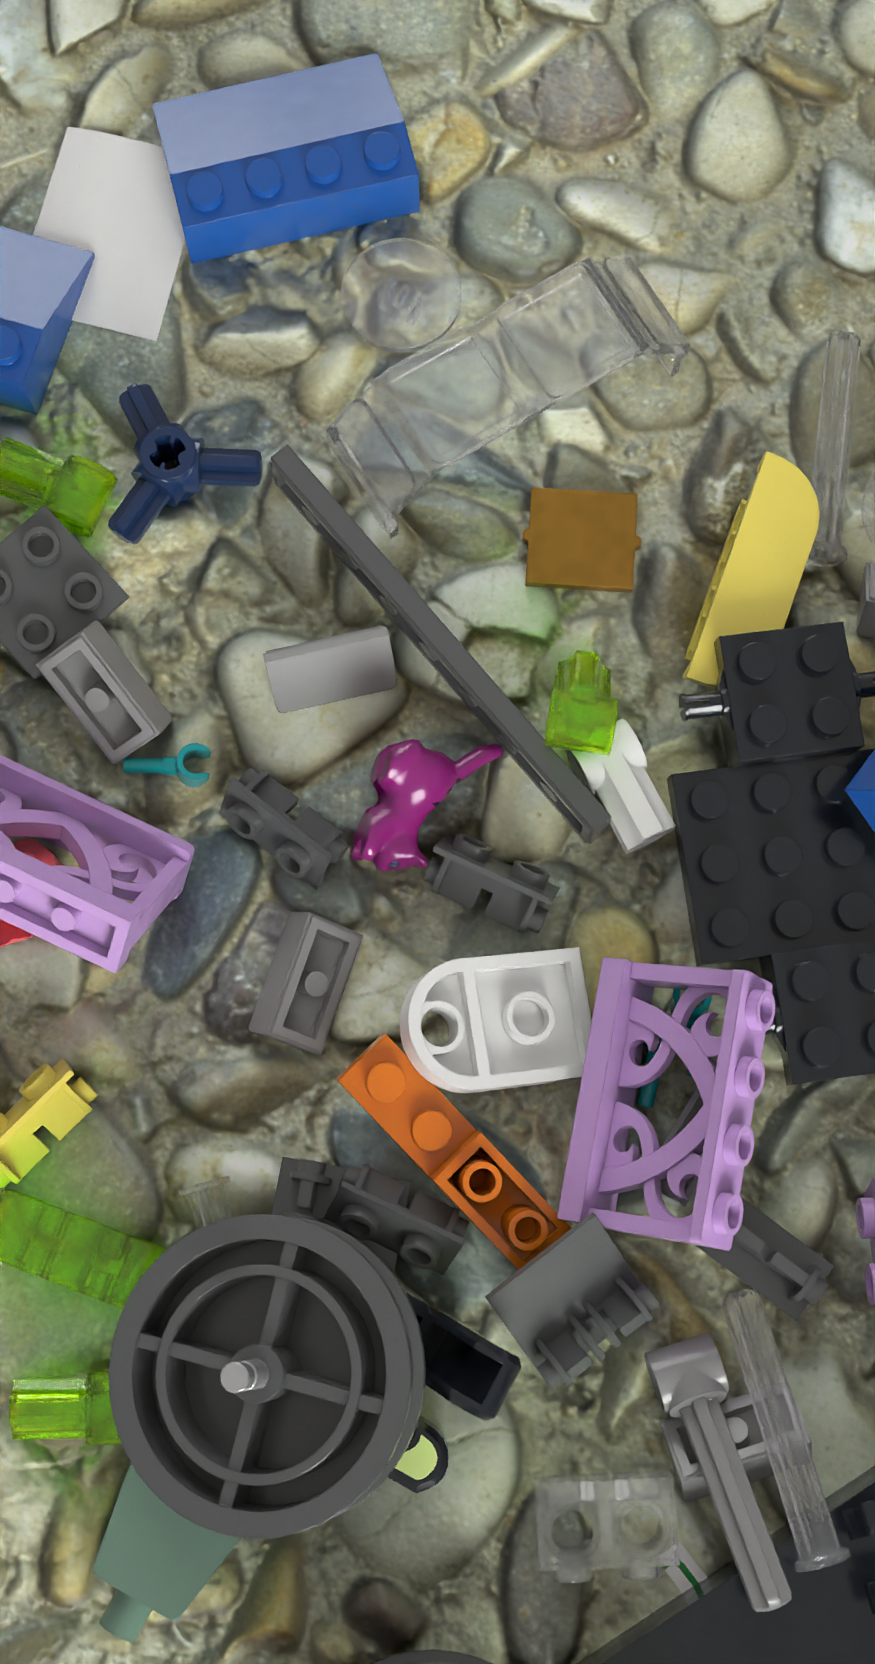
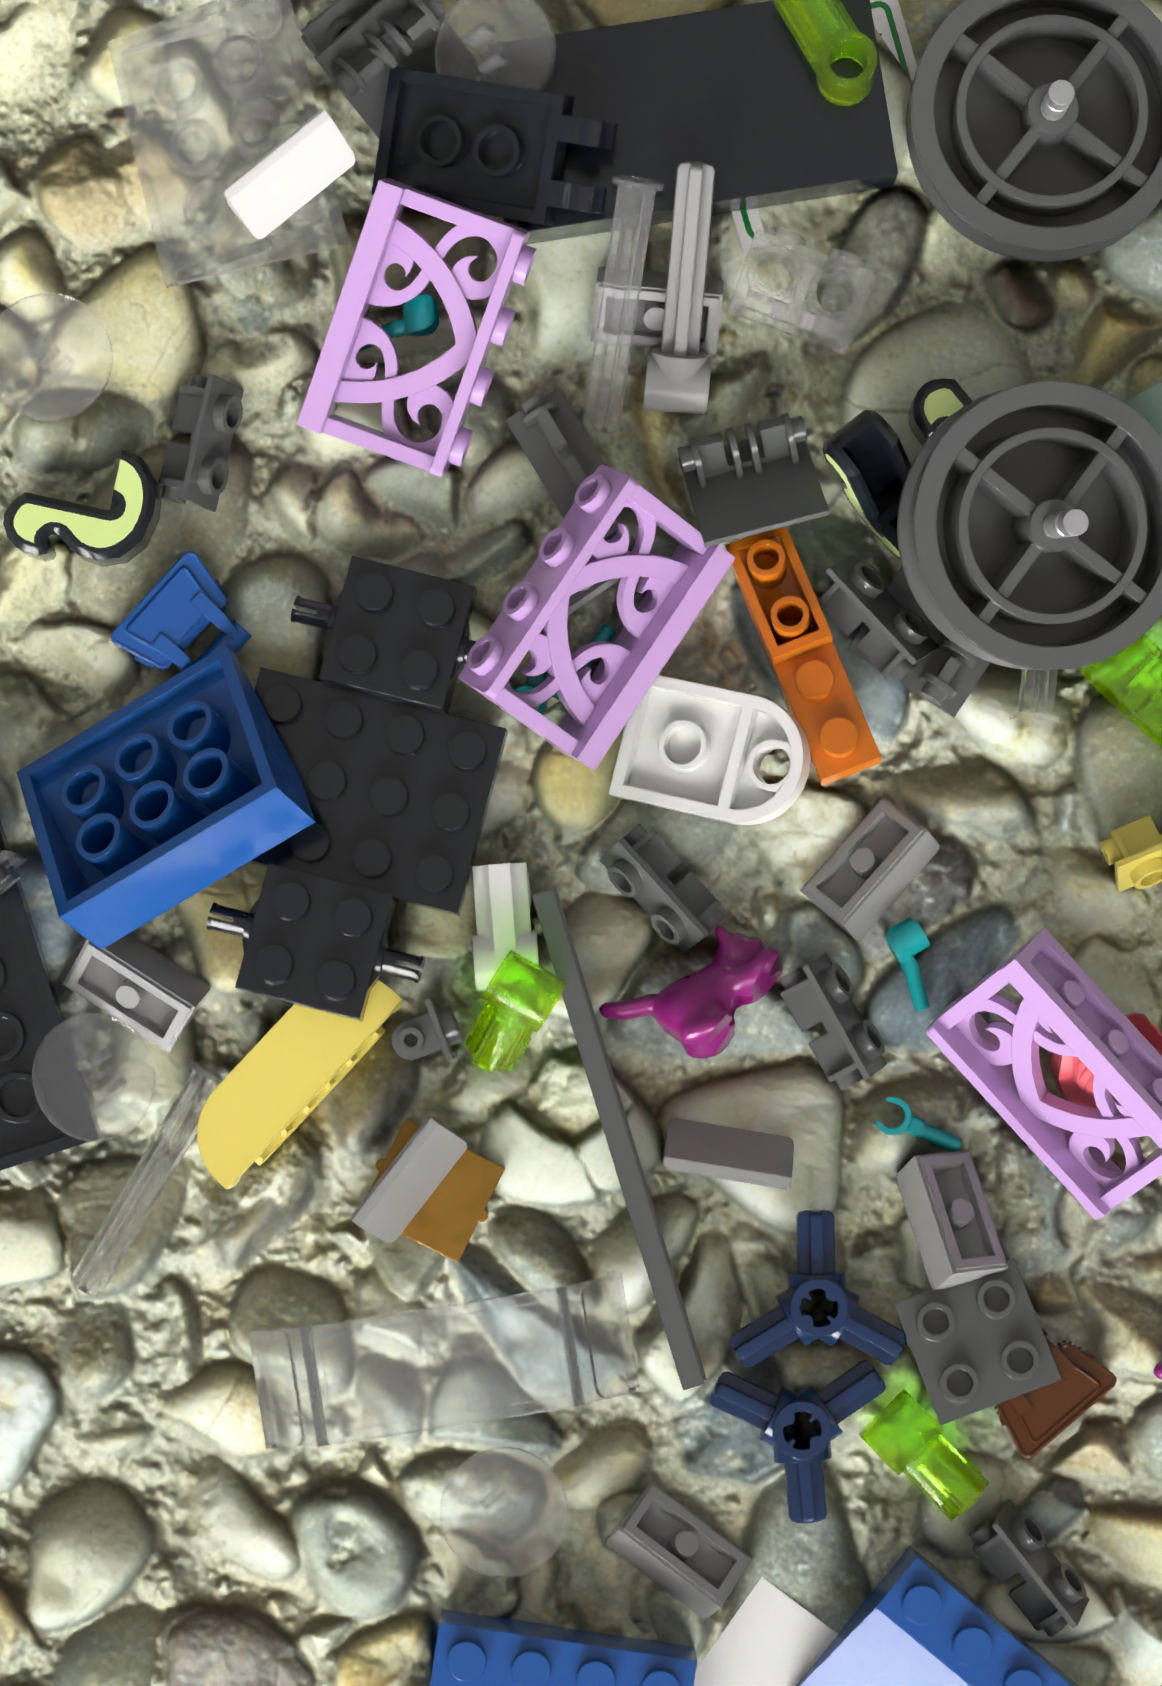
camera: 160 degrees left, 10 degrees up
none -> light grey slope [351,1116,468,1243]
none -> dark grey hinge [392,998,464,1061]
none -> light grey slope [605,1481,753,1619]
none -> dark blue bush [729,1210,906,1368]
none -> teal hand [886,917,930,1011]

